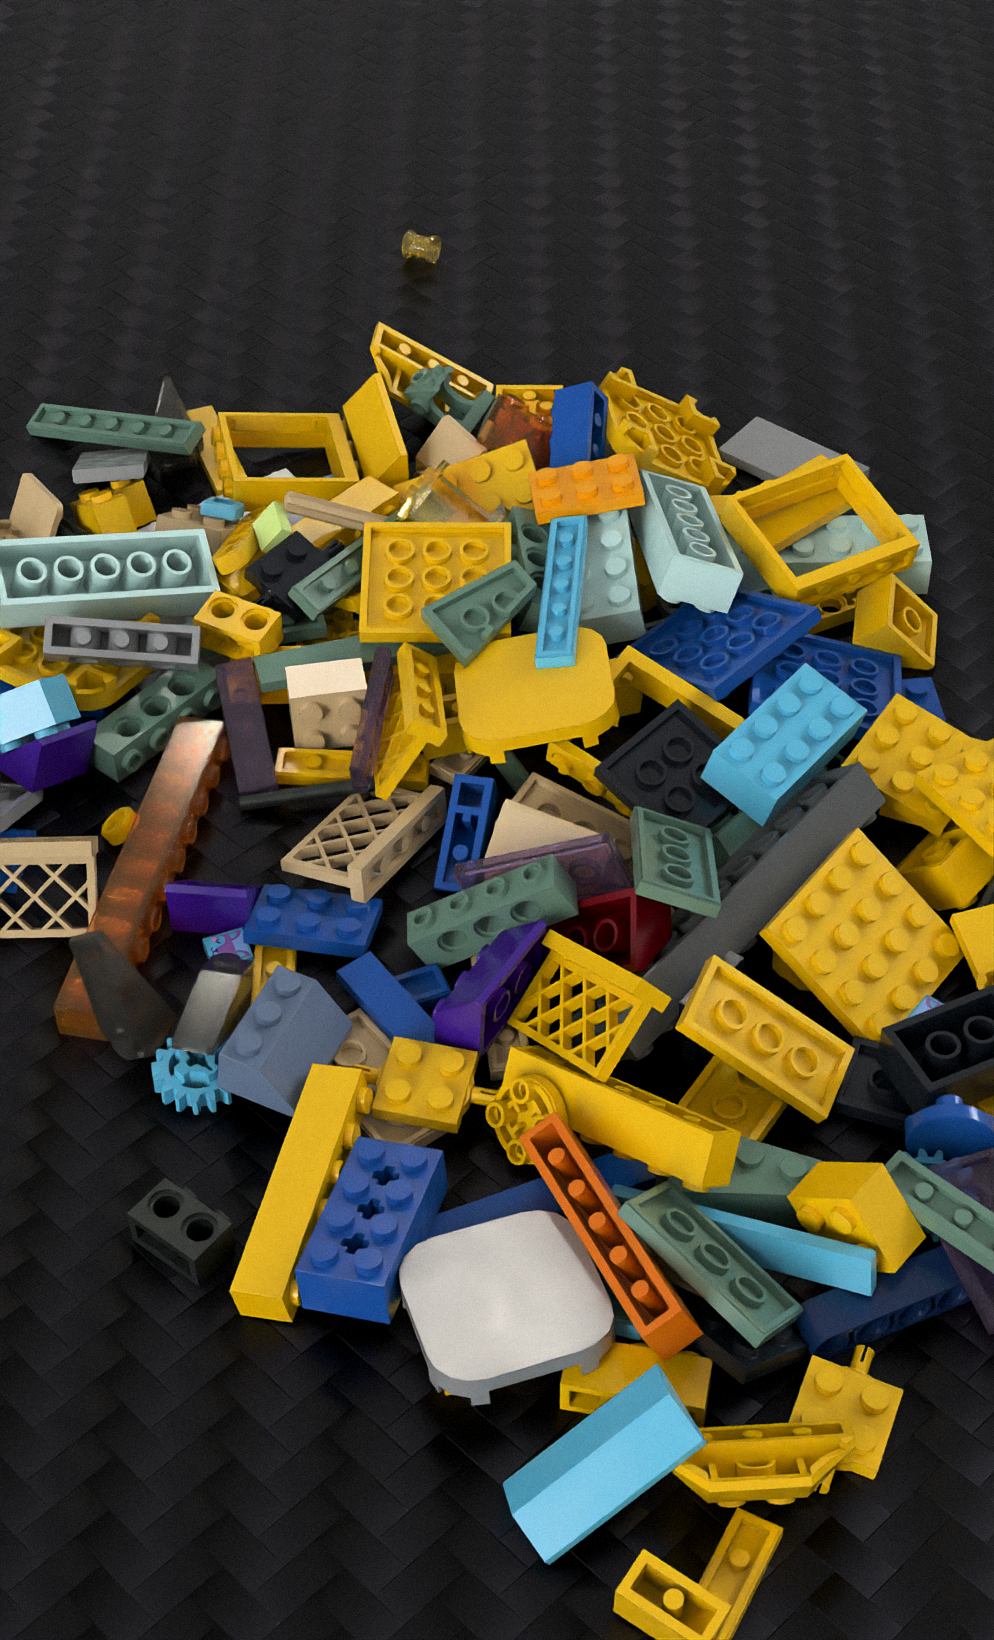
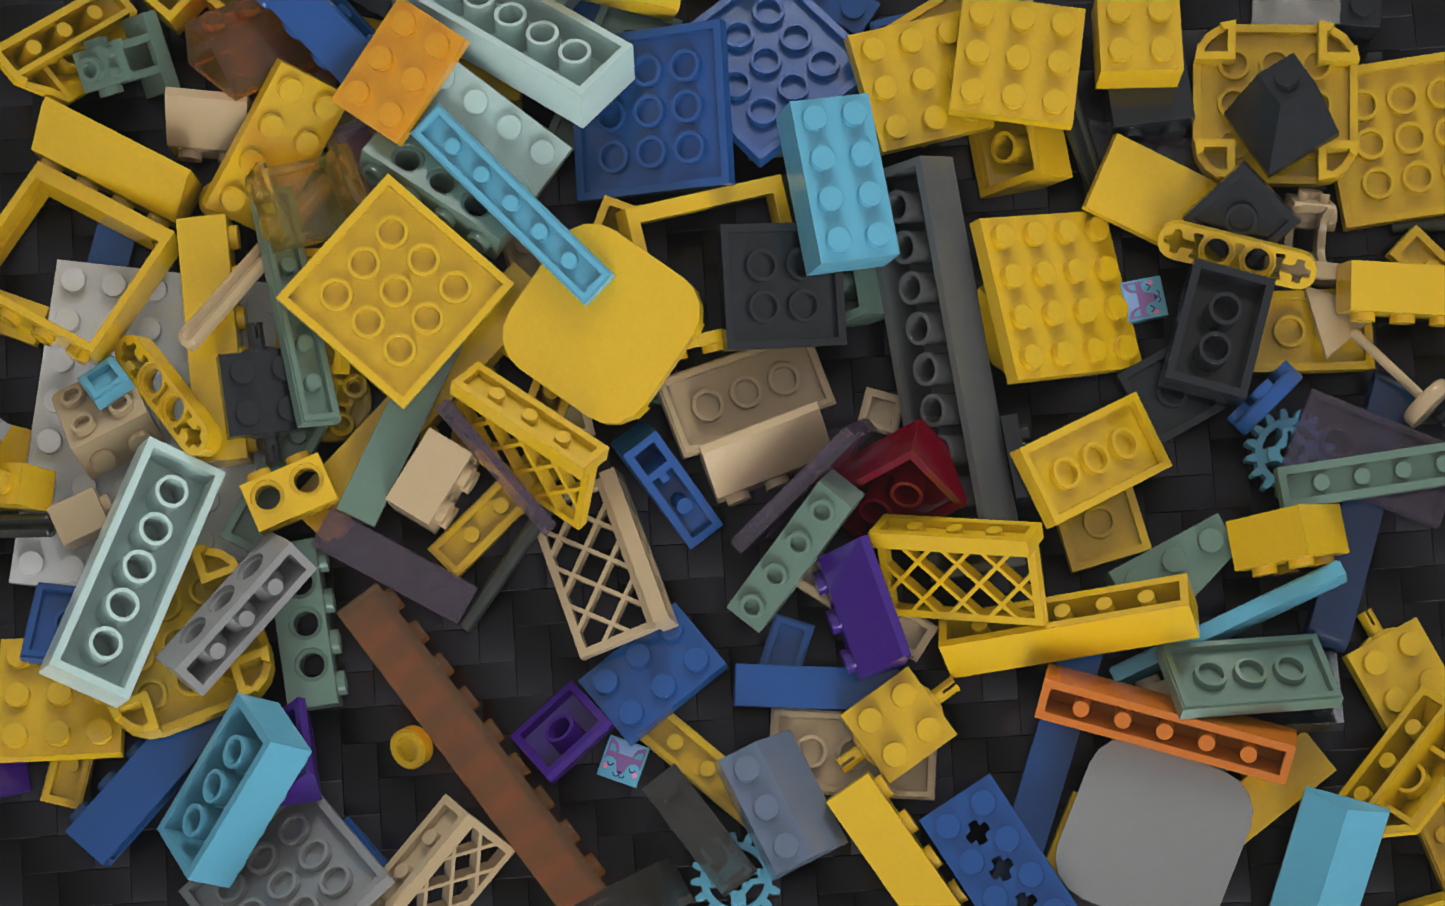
camera: 50 degrees left, 35 degrees up
yellowish green tile [252,501,292,553] -> none
sand green wing [421,560,537,668] -> none
yellow tile [485,1074,568,1165] -> none
sand green tile [630,806,721,919] -> none

